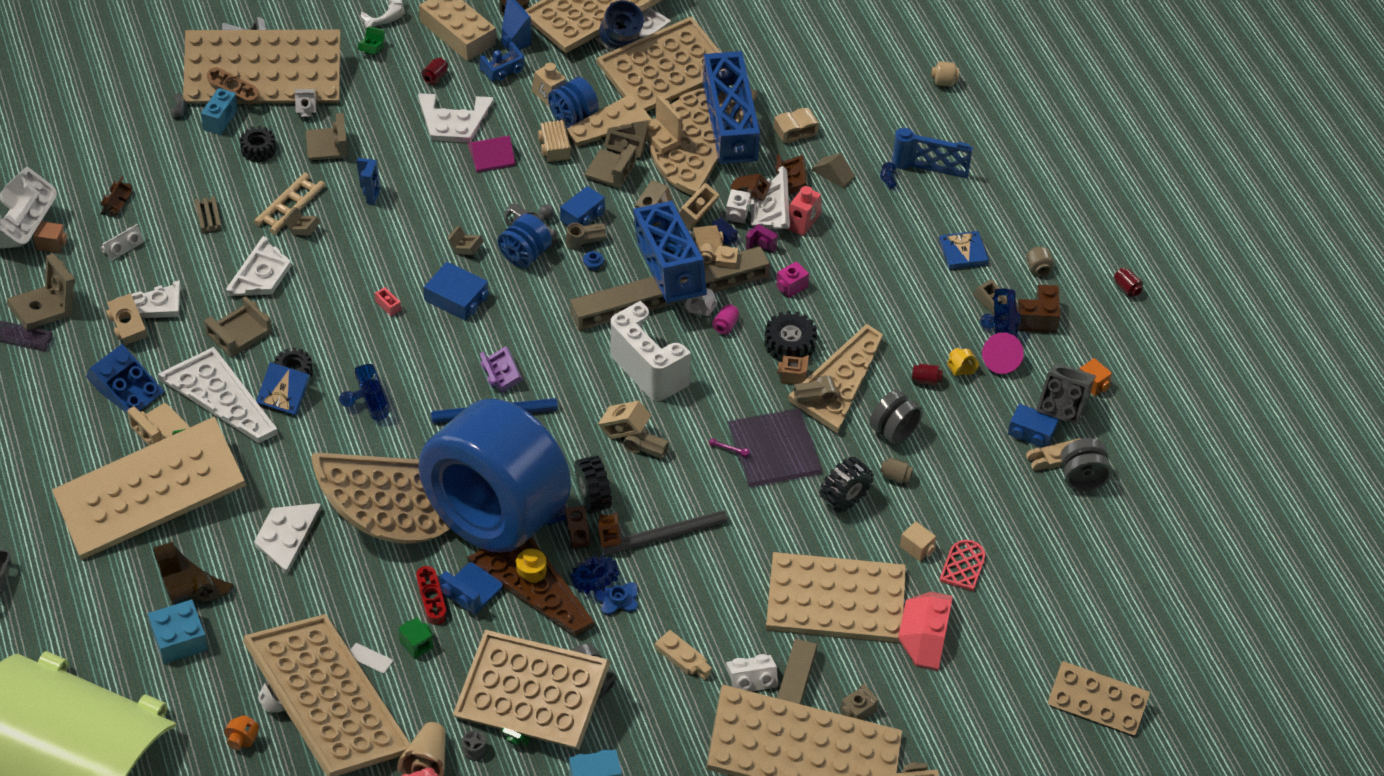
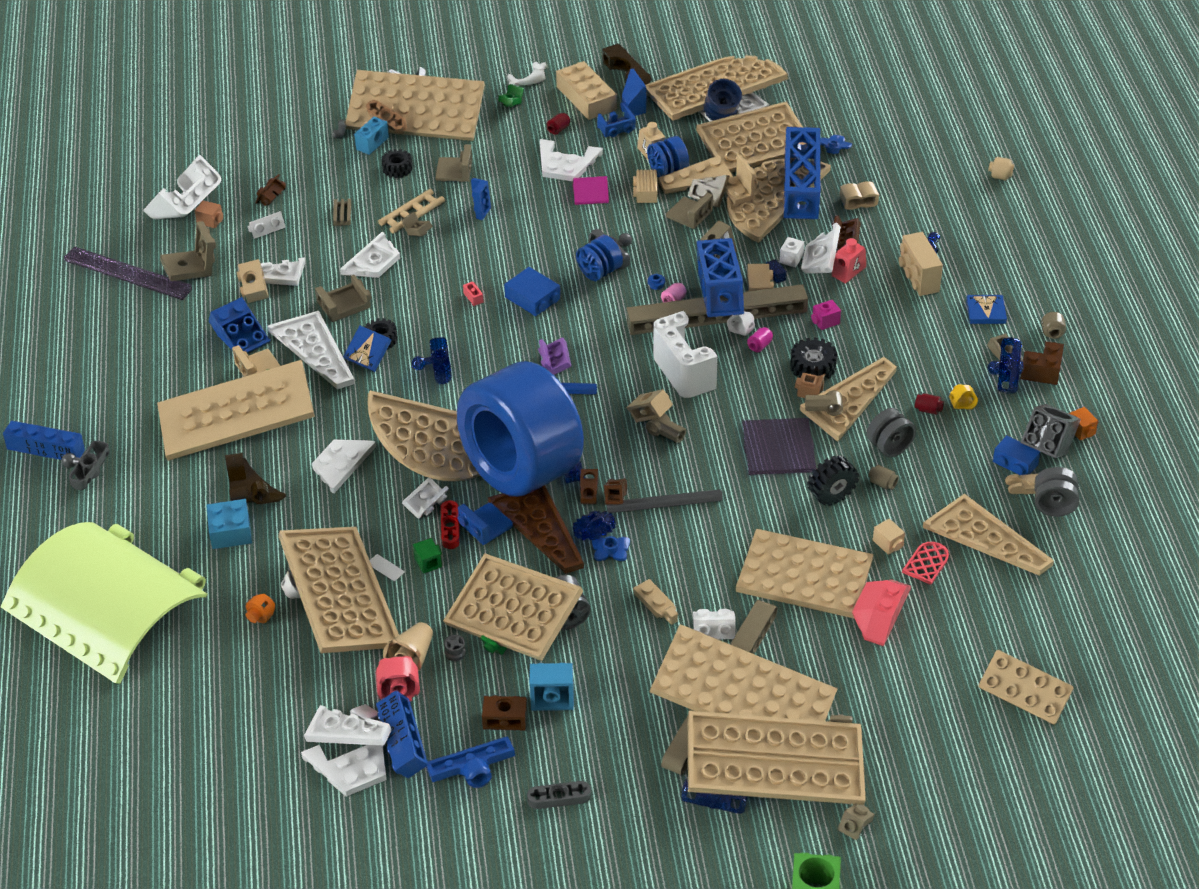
camera: 15 degrees right, 5 degrees down
white brick [295,89,317,117] -> none
dark tan bracket [447,226,484,255] -> none
yellow piece [516,549,547,583] -> none
blue brick [560,186,605,226] -> none
dark tan piece [565,223,607,250] -> none
black wheel [574,455,612,513] -> none
tan brick [679,183,719,230] -> none
tan plate [699,243,738,269] -> none
magenta hinge [709,438,750,458] -> none
reddish brown leg [731,174,771,201] -> none
magenta bracket [745,224,778,253] -> none
dark tan slope [812,152,855,189] -> none
dark tan brick [840,684,878,720] -> none
blue piece [892,128,973,179] -> none
dark pink tile [982,333,1024,374] -> none
dark red brick [1114,267,1143,297] -> none
none -> white bracket [402,478,449,519]
none -> bright pink brick [661,283,687,303]
none -> blue plate [820,135,852,154]
none -> tan brick [898,232,943,296]
none -> tan wing [923,494,1054,576]

